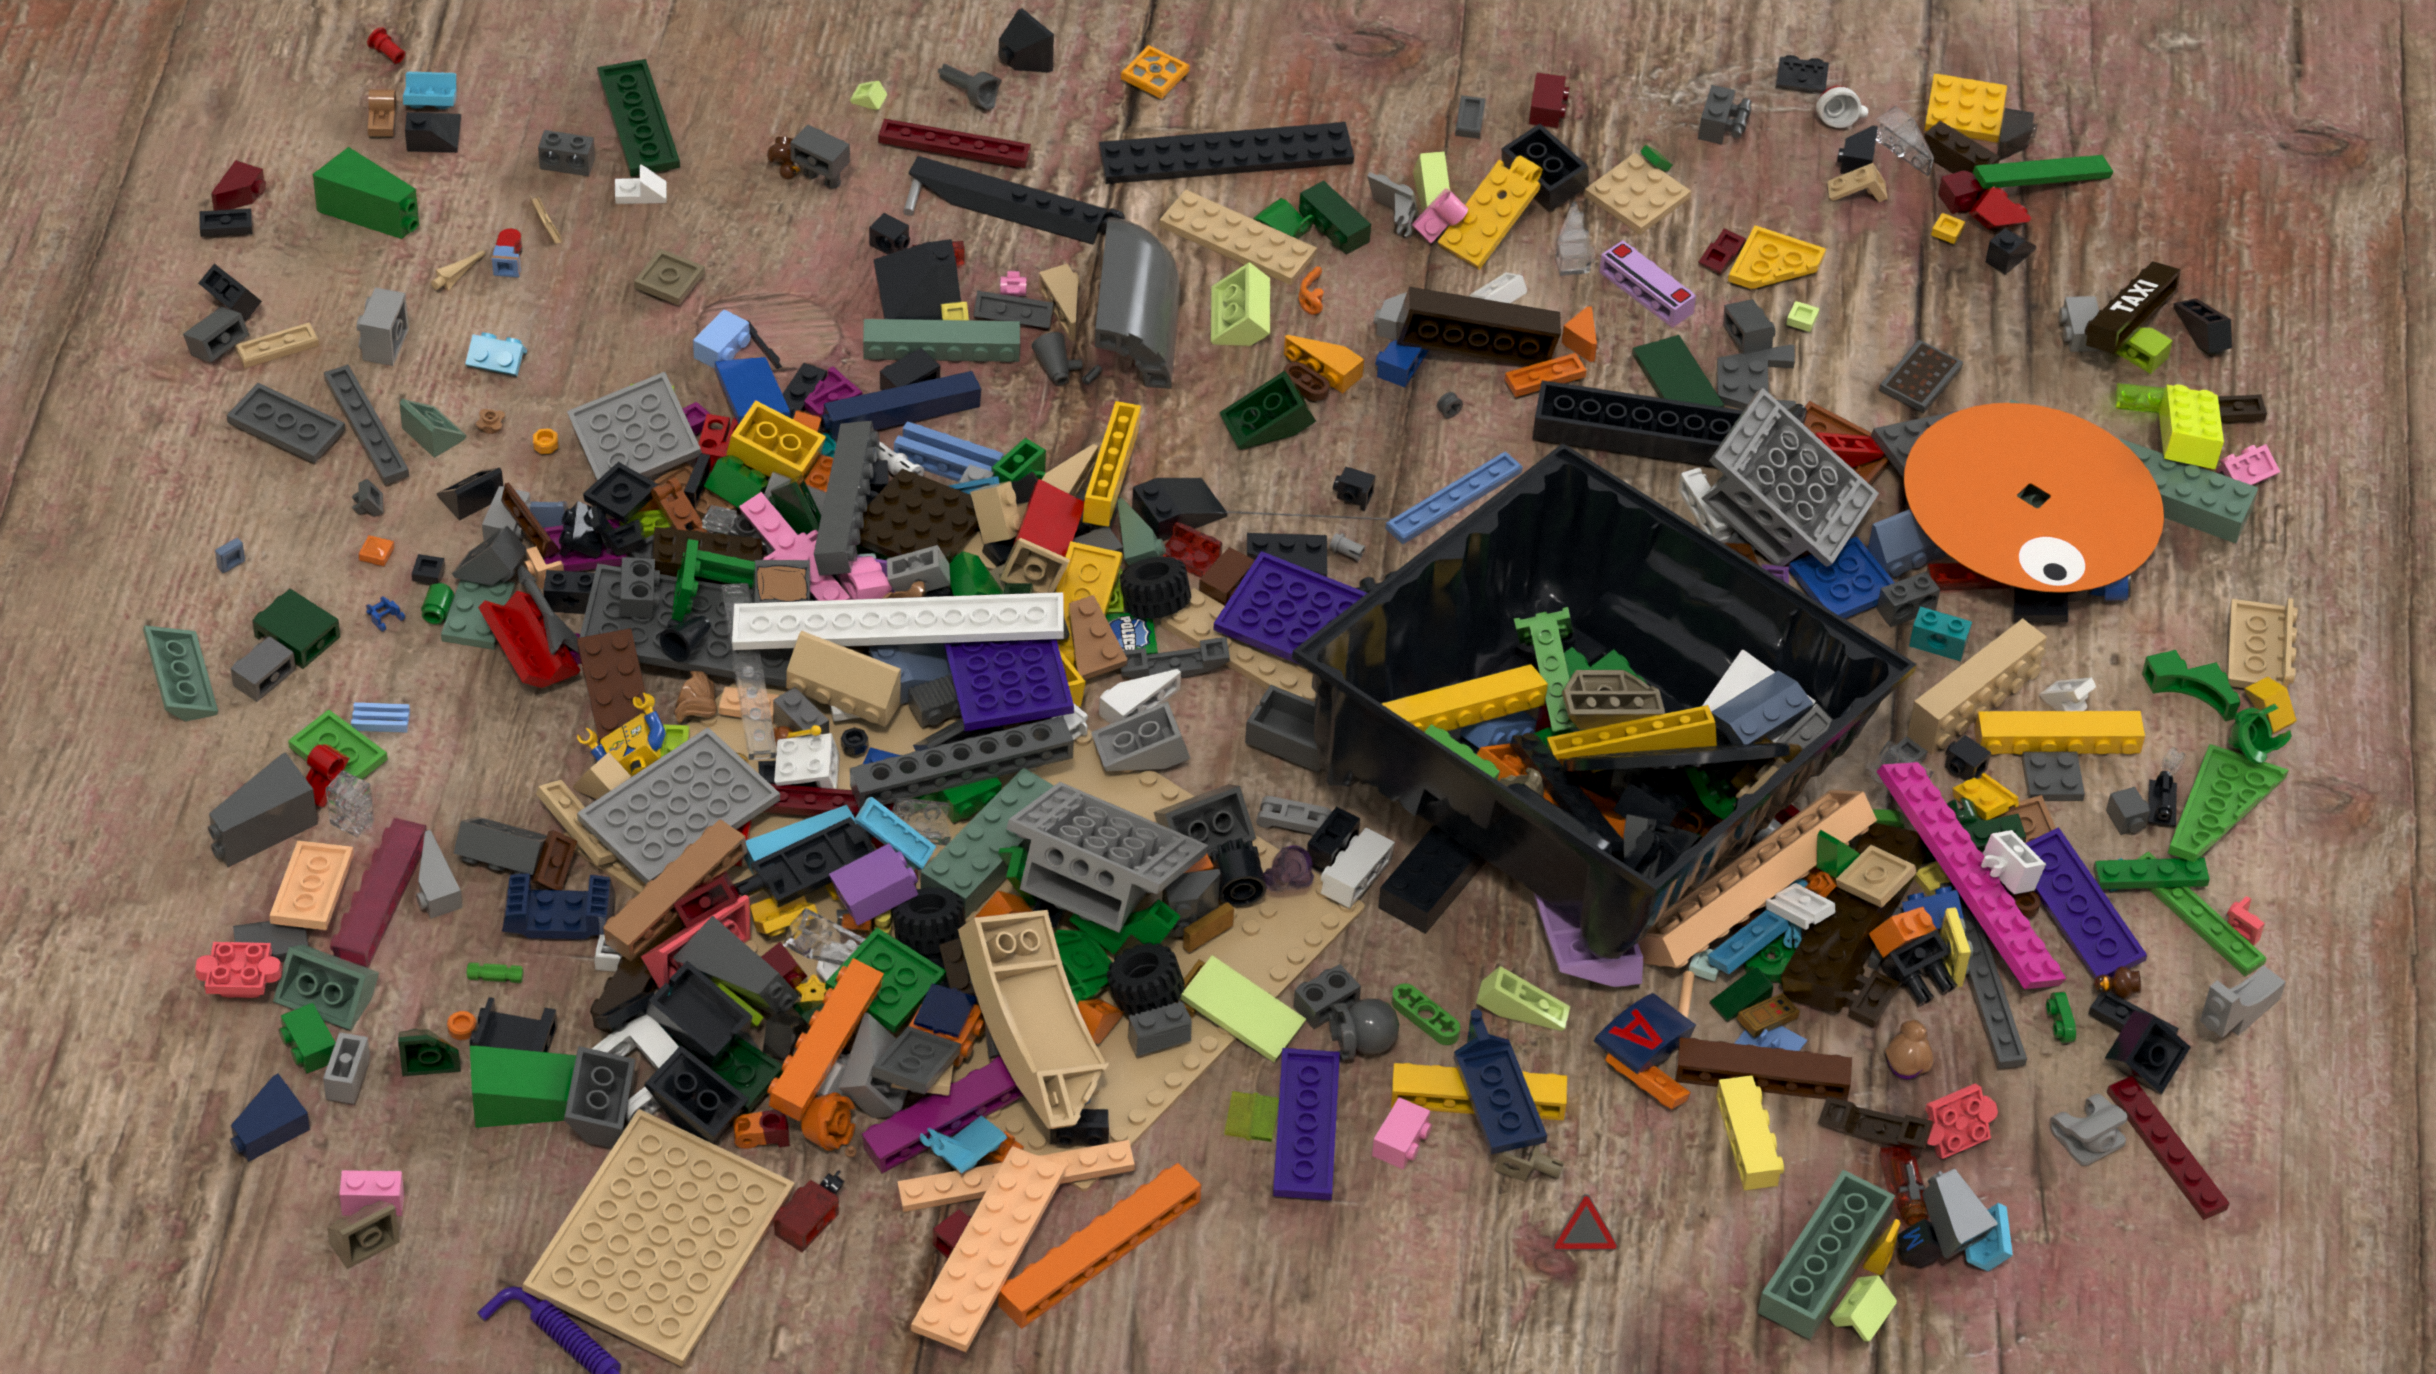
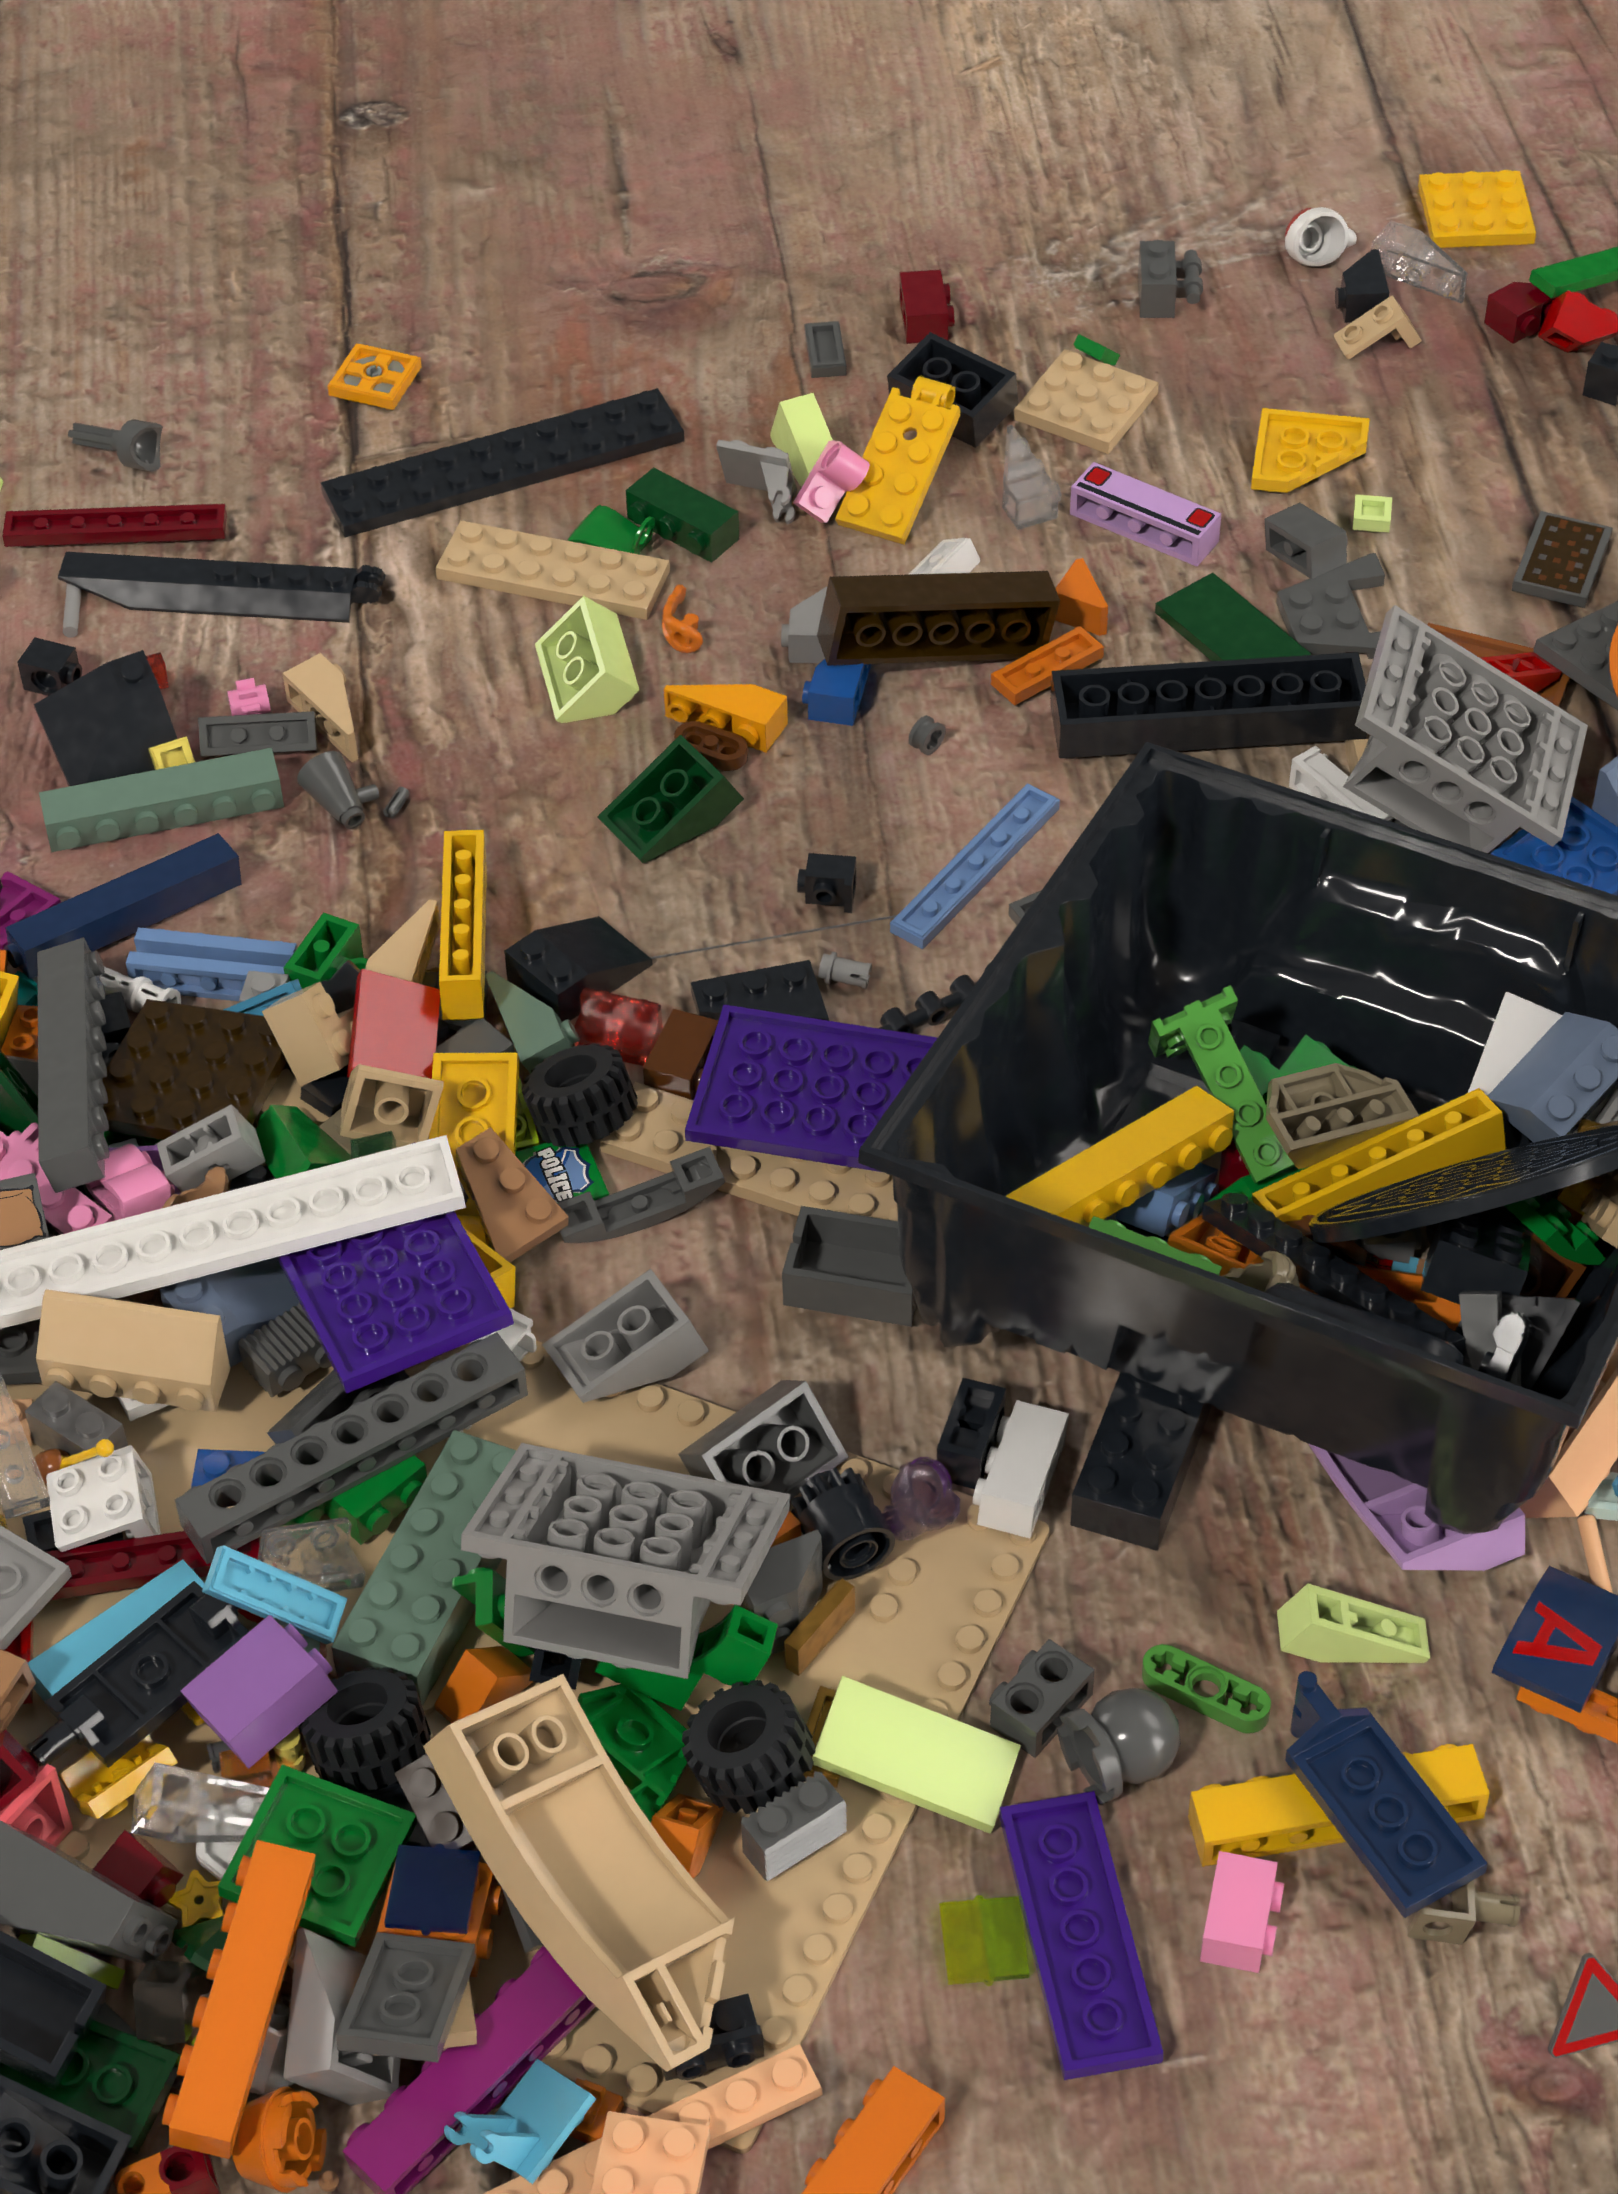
camera: 10 degrees left, 0 degrees up
black tile [841,727,868,756] -> none
black brick [880,348,940,391] -> none
black slope [998,8,1054,73] -> none
dark grey panel [1095,217,1181,389] -> none
white slope [1099,669,1181,724] -> none
light grey plate [1256,796,1332,836] -> none
dark red slope [1698,228,1746,275] -> none
black bracket [1776,55,1829,93] -> none
dark brown brick [1921,121,2000,174] -> none
yellow plate [1931,213,1965,244] -> none
clear smoke slope [1997,108,2038,160] -> none

